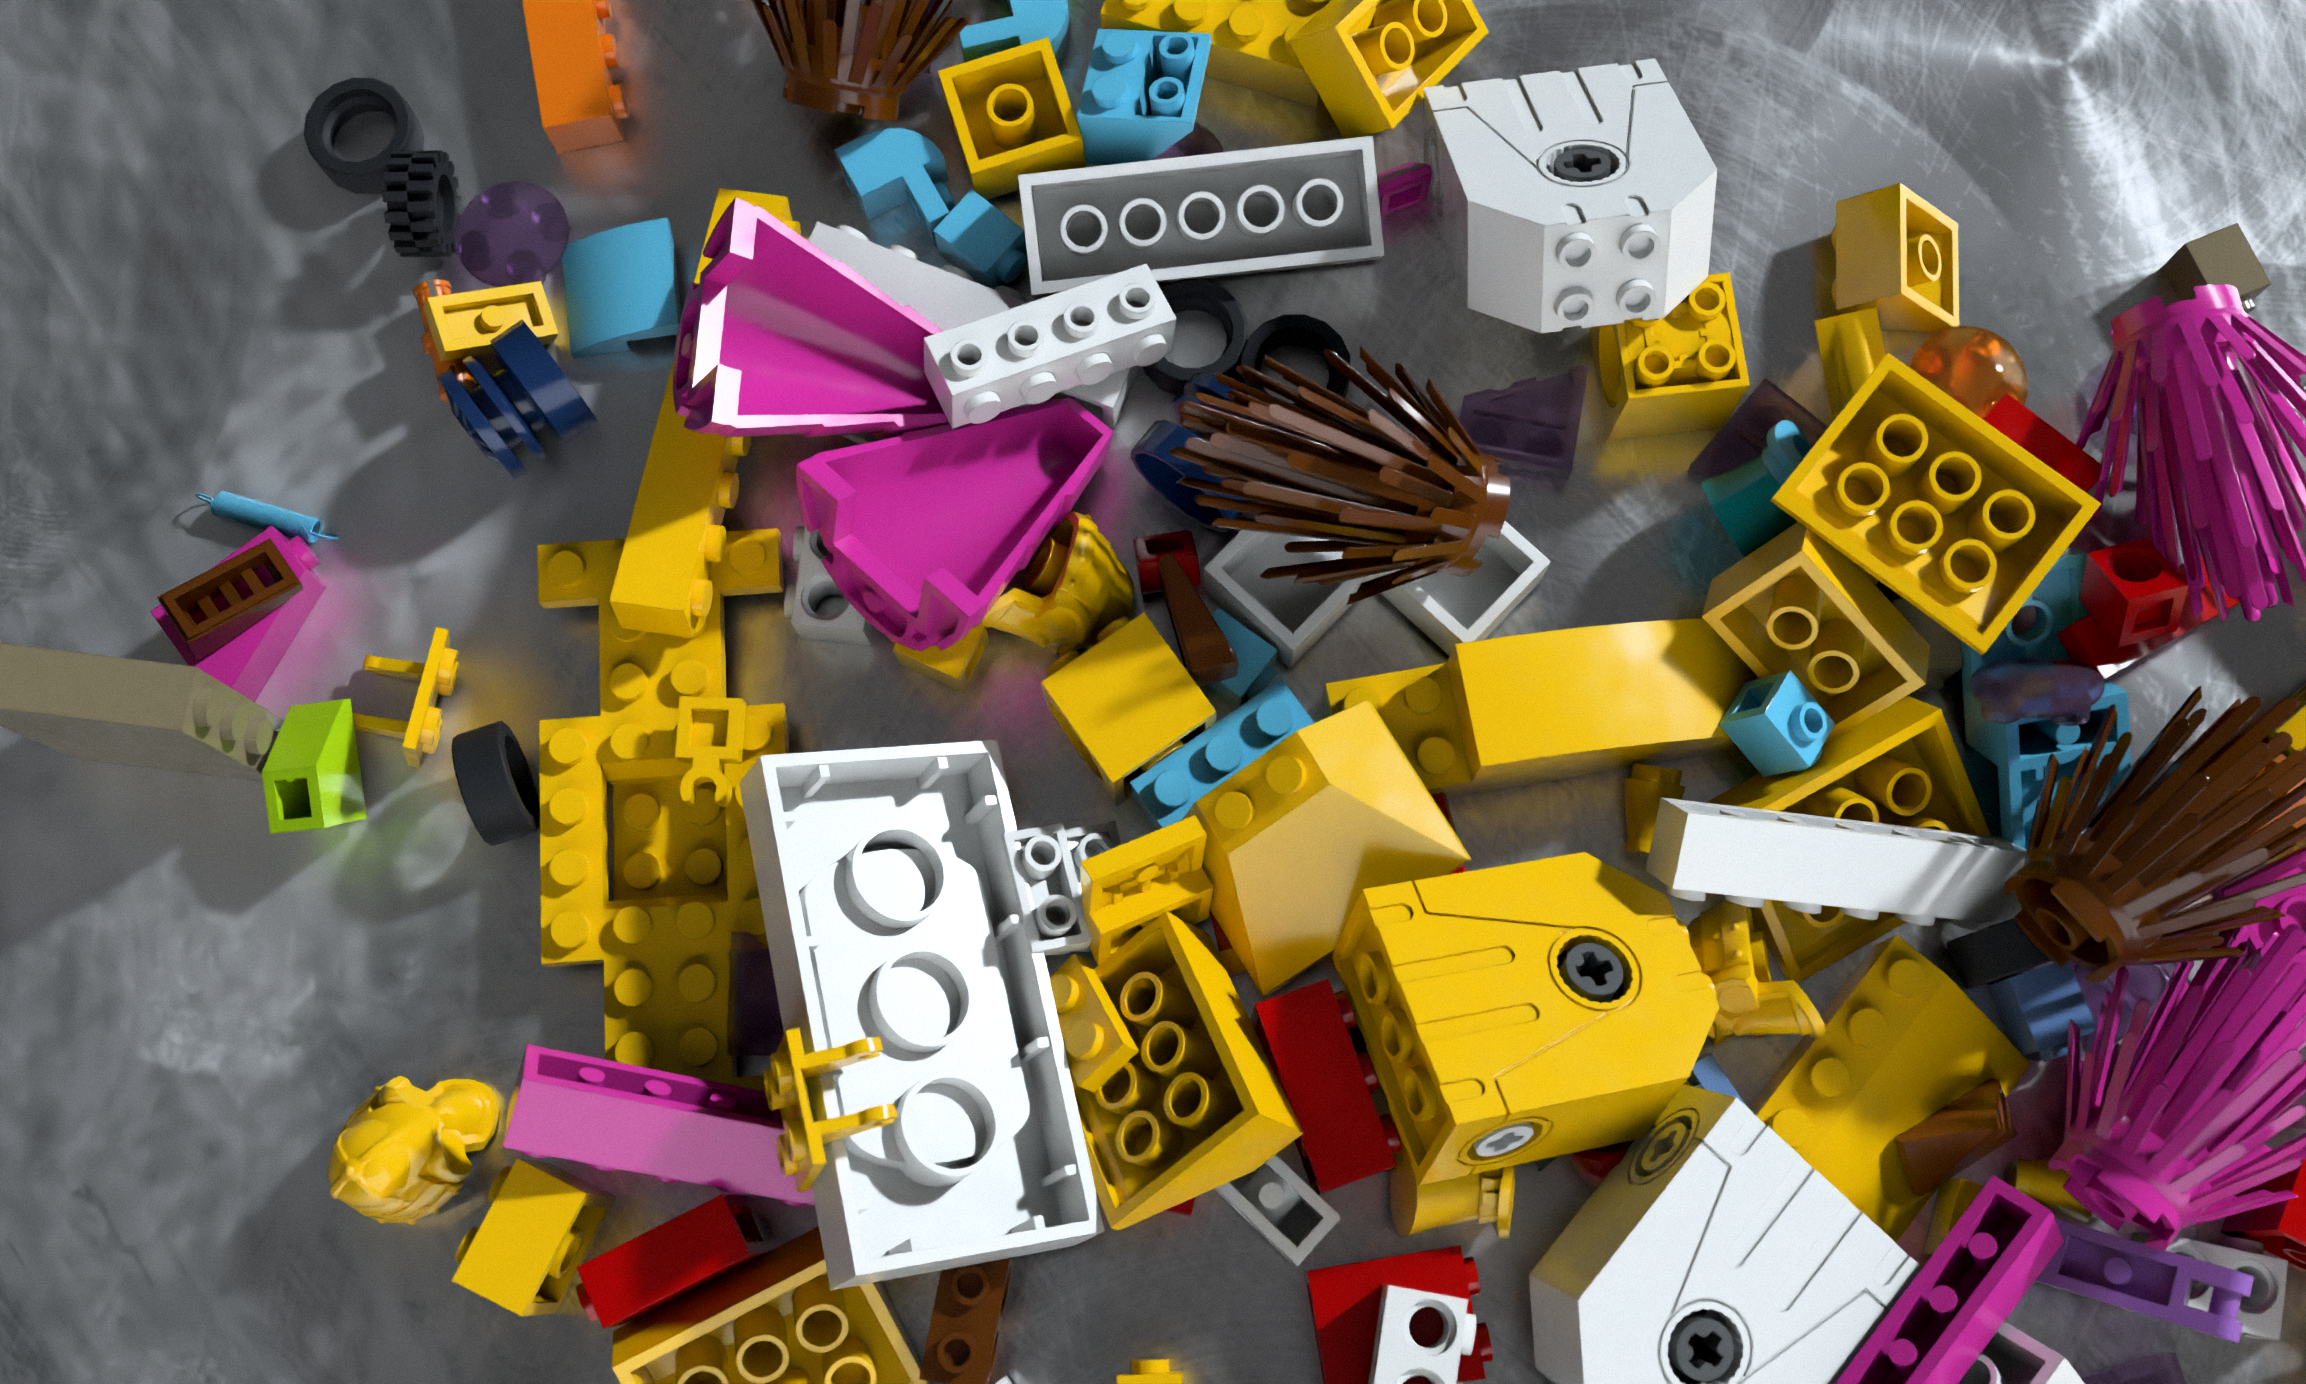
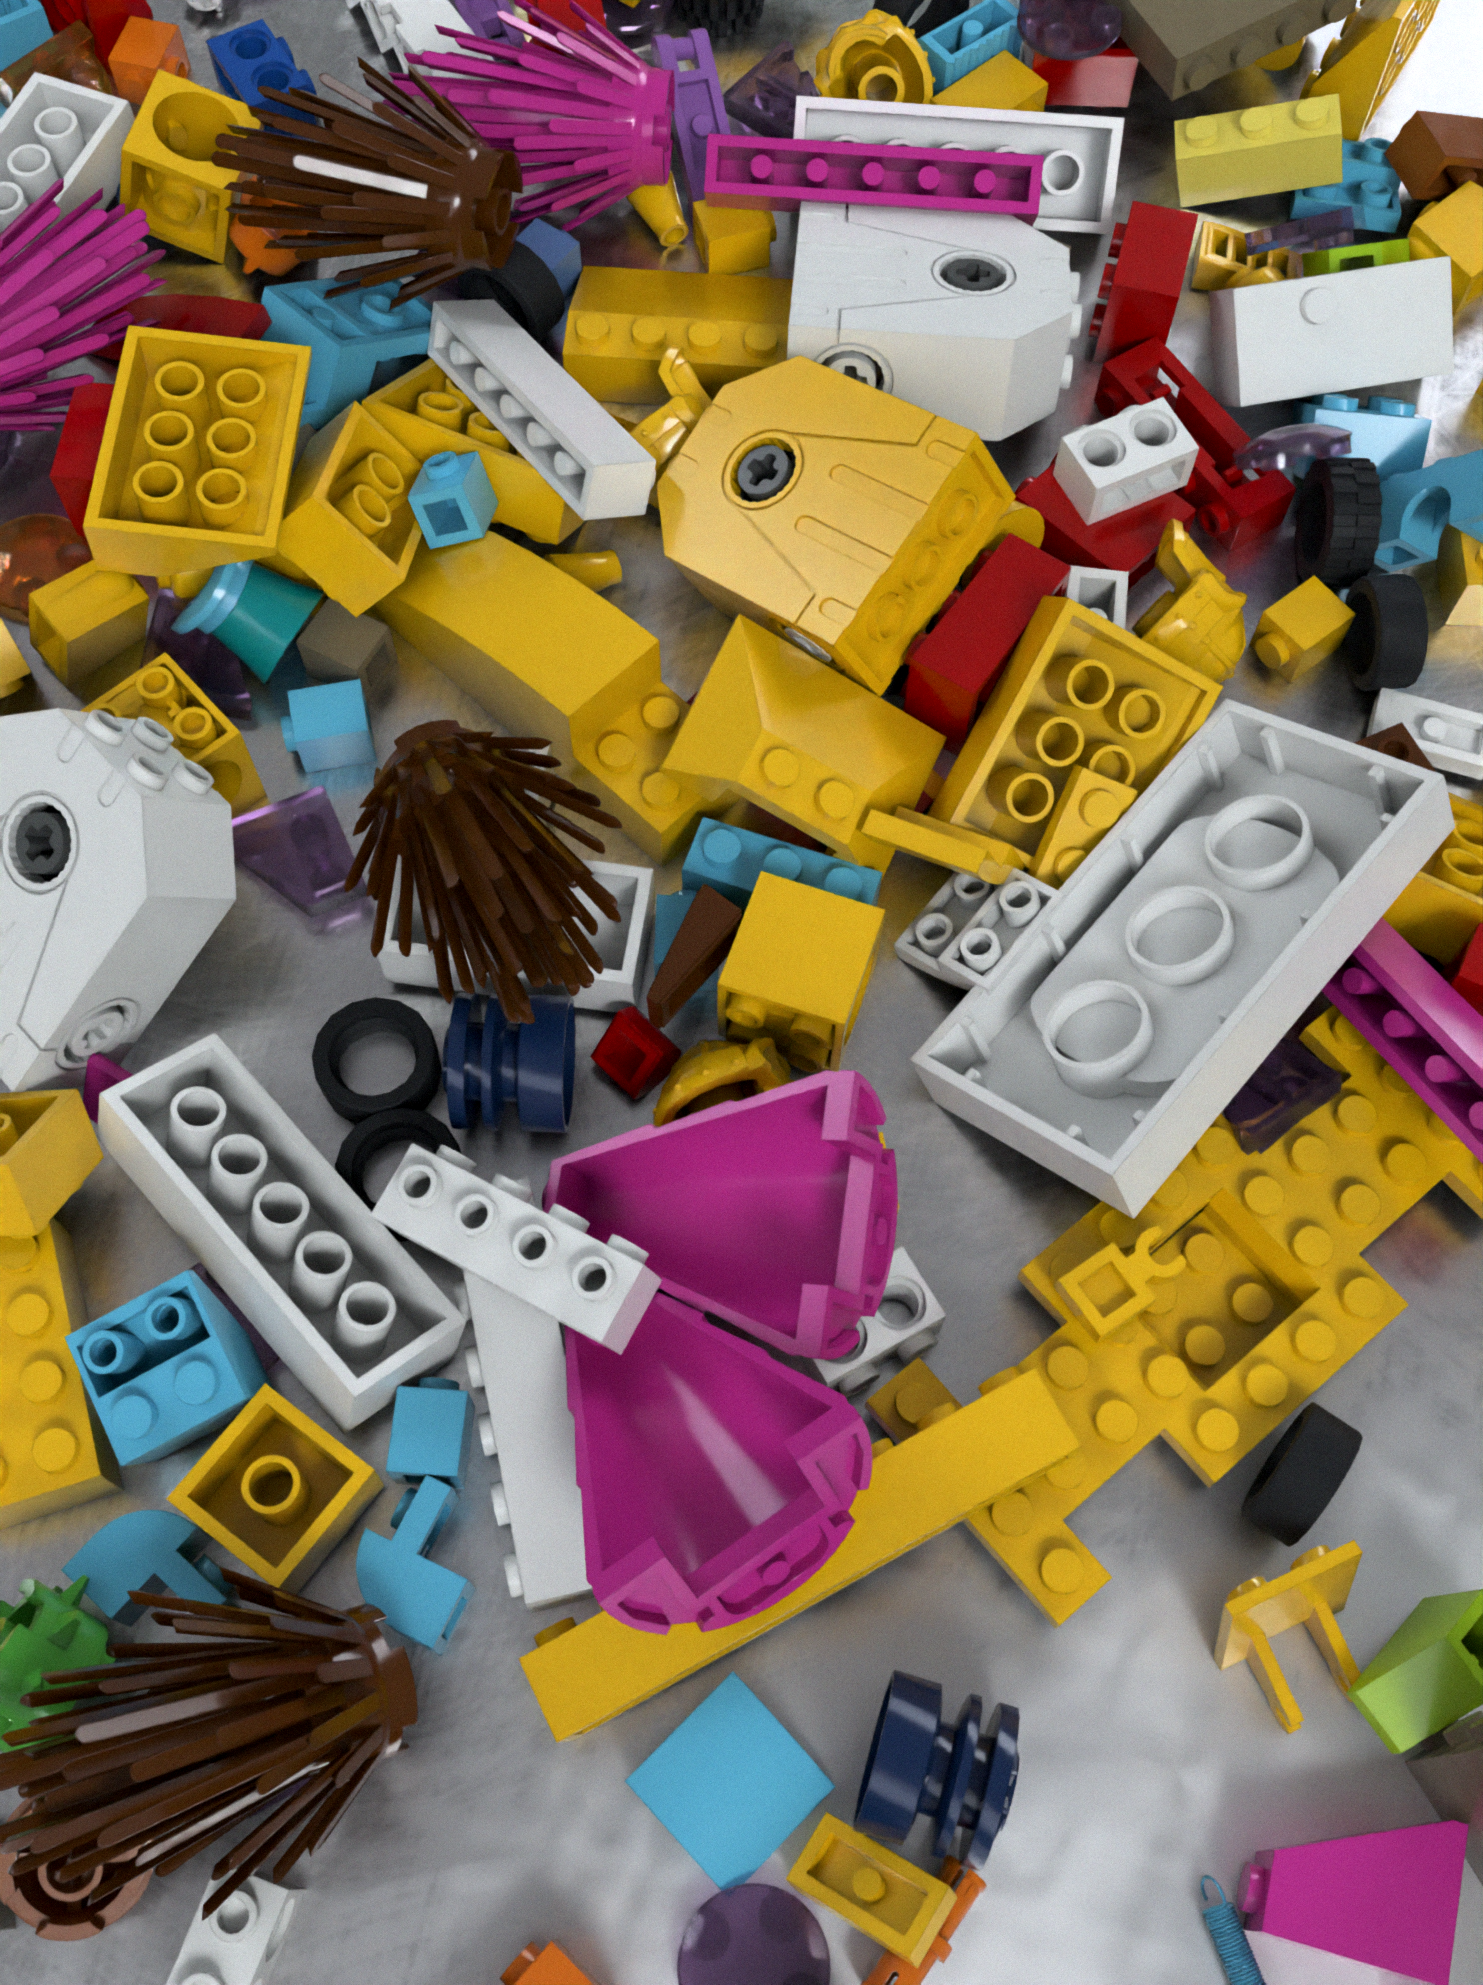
camera: 130 degrees left, 10 degrees down
reddish brown slope [157,538,303,661] -> none
yellow plate [763,1028,897,1192] -> none
dark orange slope [1894,1078,2018,1197] -> none
clear purple dish [1969,654,2105,726] -> none
red brick [2079,537,2188,648] -> none
none -> medium azure brick [281,679,377,773]
none -> dark tan brick [296,597,398,701]
none -> yellow head [1131,519,1248,684]

